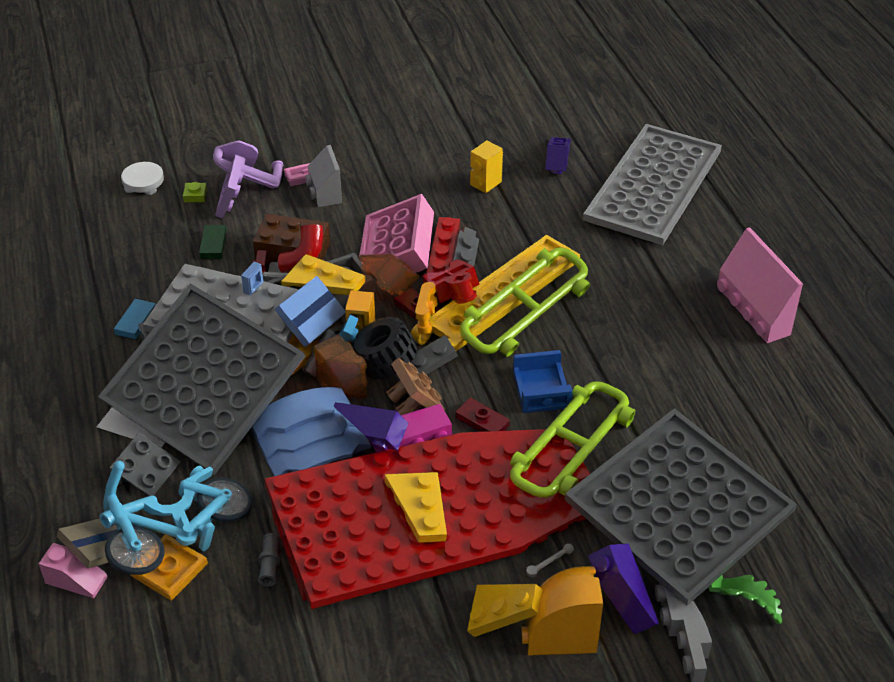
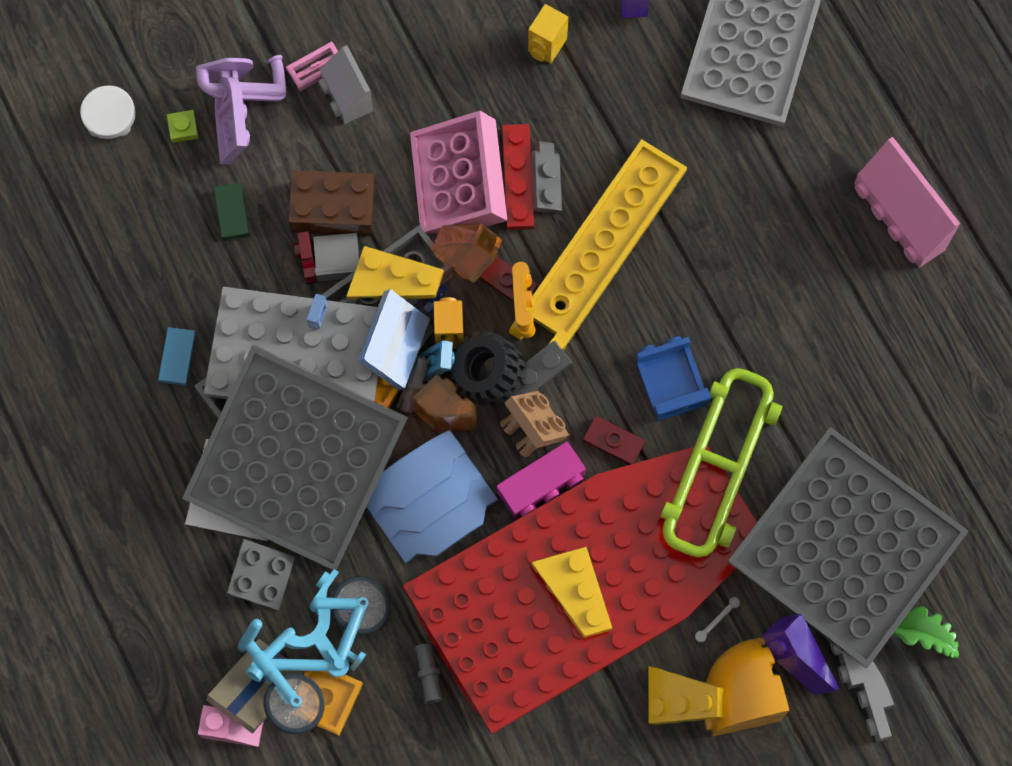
camera: 10 degrees left, 30 degrees up
red cylinder [278,224,323,273] -> none
dark purple slope [333,402,408,451] -> none
red piece [422,260,480,304] -> none
lime bar [460,247,590,357] -> none

